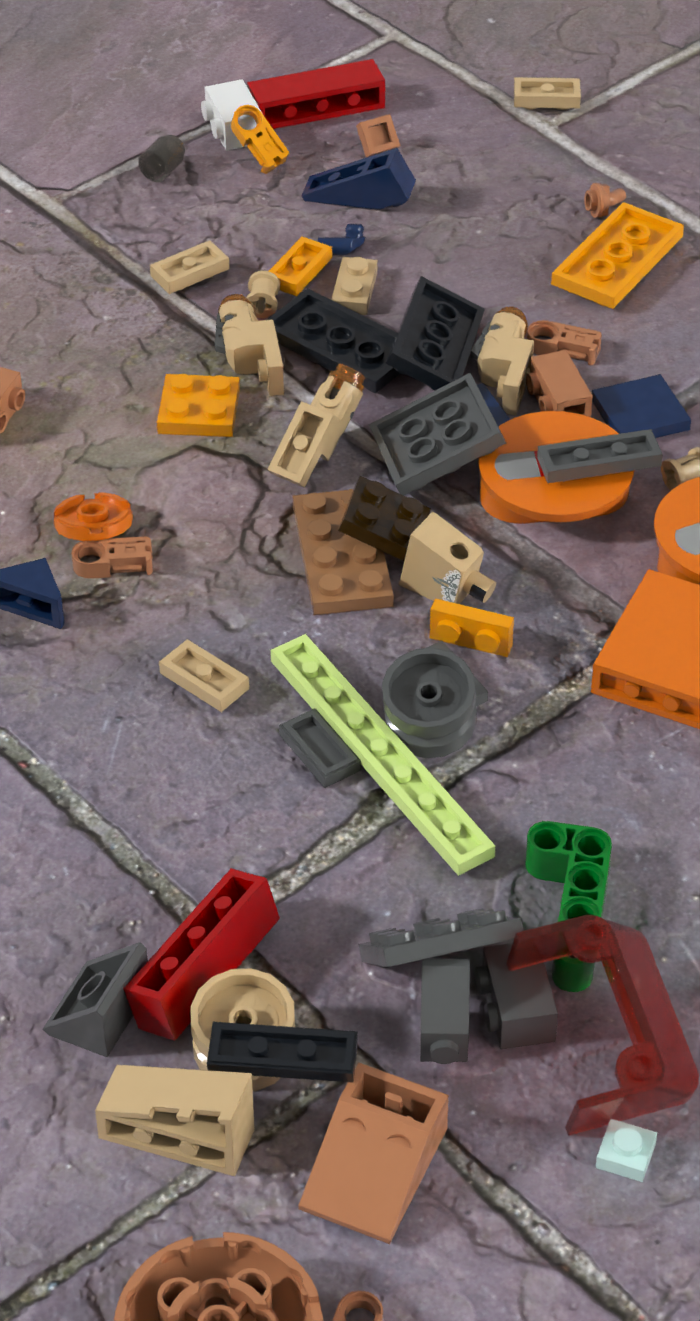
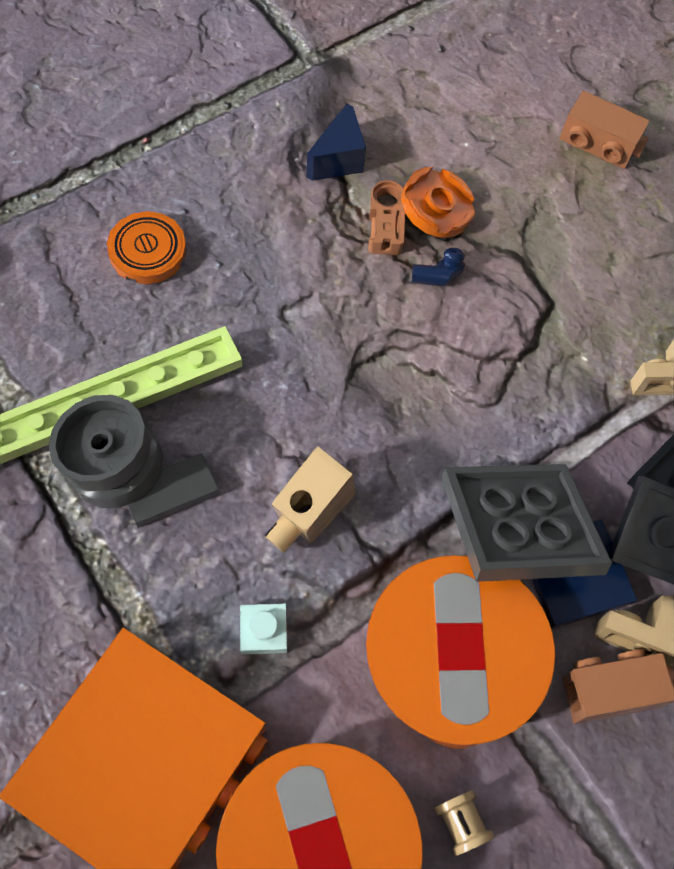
camera: 90 degrees right, 20 degrees up
light orange plate [157,374,240,437] -> none
tan plate [159,639,249,712] -> none
tan plate [267,364,365,488] -> none
dark grey tile [279,708,361,788] -> none
medium nougat plate [292,489,394,615] -> none
dark brown plate [338,476,431,561] -> none
light orange plate [430,598,514,657] -> none
dark grey plate [537,429,663,484] -> none
dark blue tile [592,374,691,438] -> none
none -> orange tile [106,211,187,285]
none -> light aqua plate [240,604,287,655]
none -> dark blue arm [411,248,465,286]

